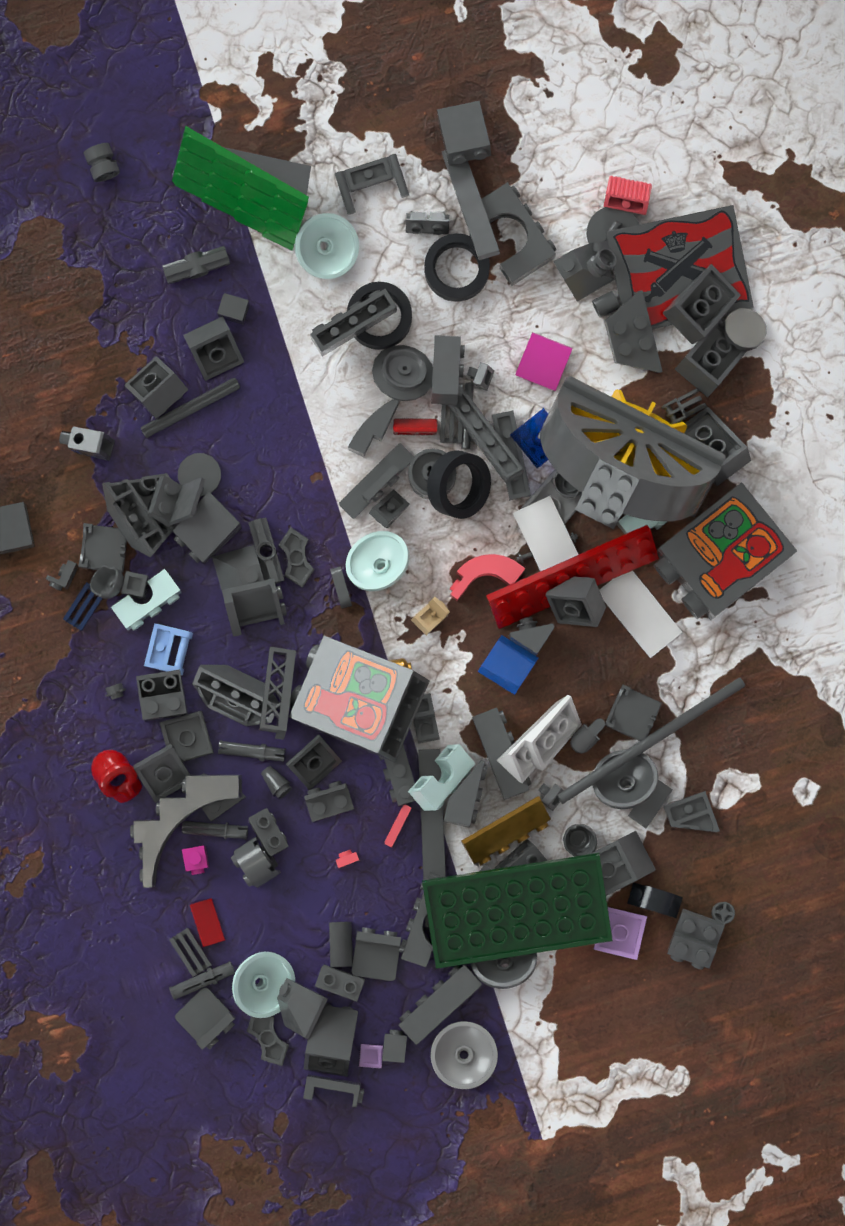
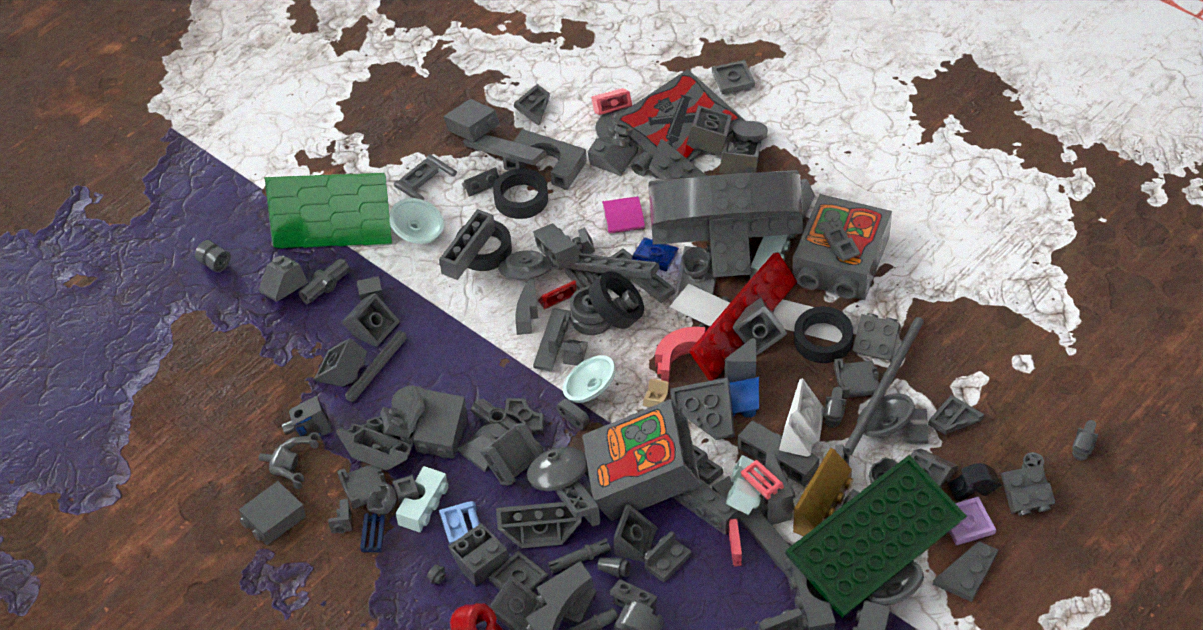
camera: 25 degrees left, 35 degrees down
coral plate [336,850,359,868] -> none
none -> dark grey slope [259,255,308,302]
none -> dark grey piece [259,432,321,489]
none -> dark grey wing [514,84,550,126]
none -> dark grey dish [527,447,587,491]
none -> dark grey wheel [613,290,639,313]
none -> dark grey plate [670,378,735,440]
none -> dark grey plate [712,60,755,95]
none -> coral tile [741,460,784,500]
none -> black tyre [794,306,853,363]
none -> dark grey slope [823,225,860,261]
none -> dark grey bracket [853,313,901,360]
none -> dark grey wing [932,542,998,602]
none -> dark grey arm [1072,420,1098,461]

